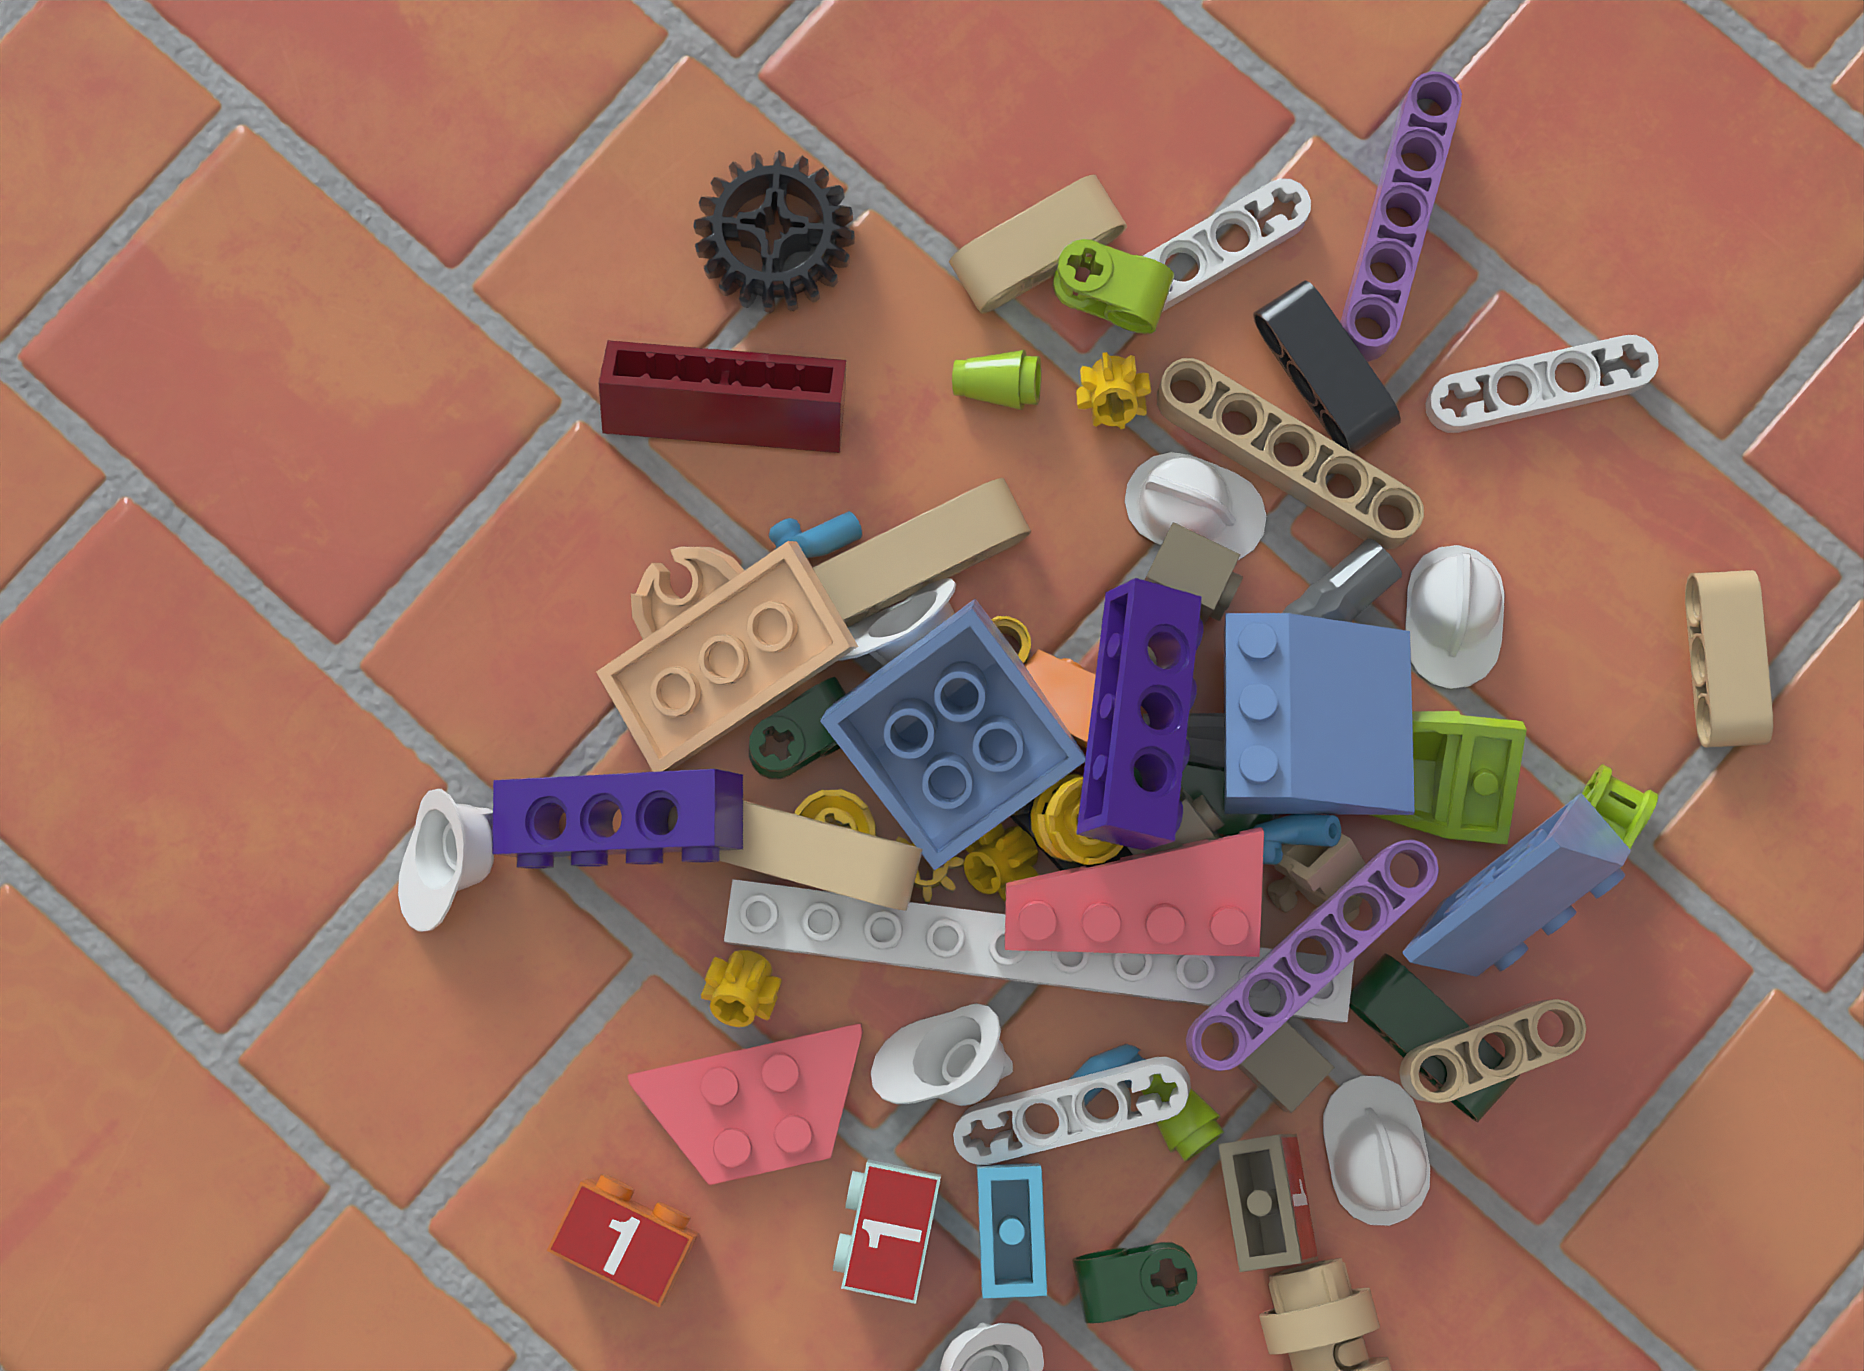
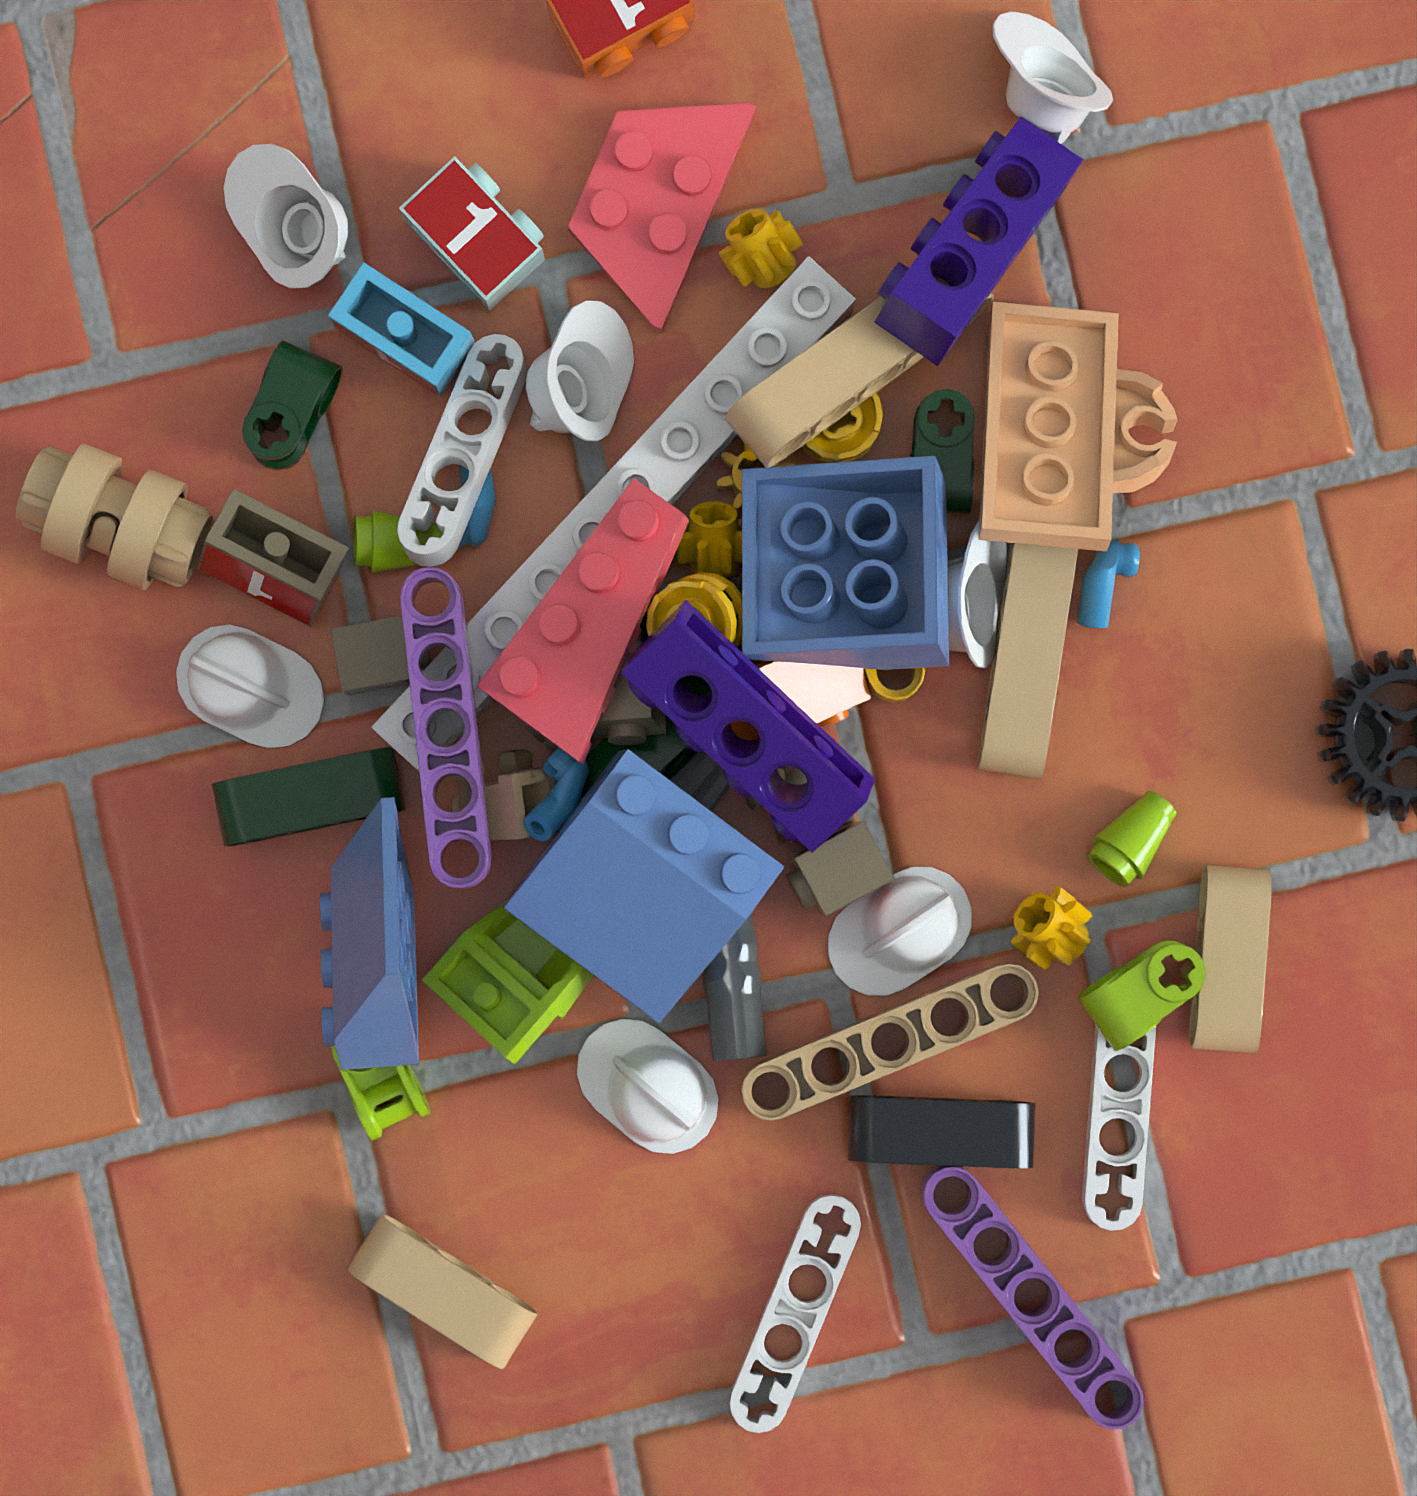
camera: 120 degrees right, 5 degrees up
dark red brick [598,340,846,453] -> none
tan beam [1399,999,1586,1103] -> none

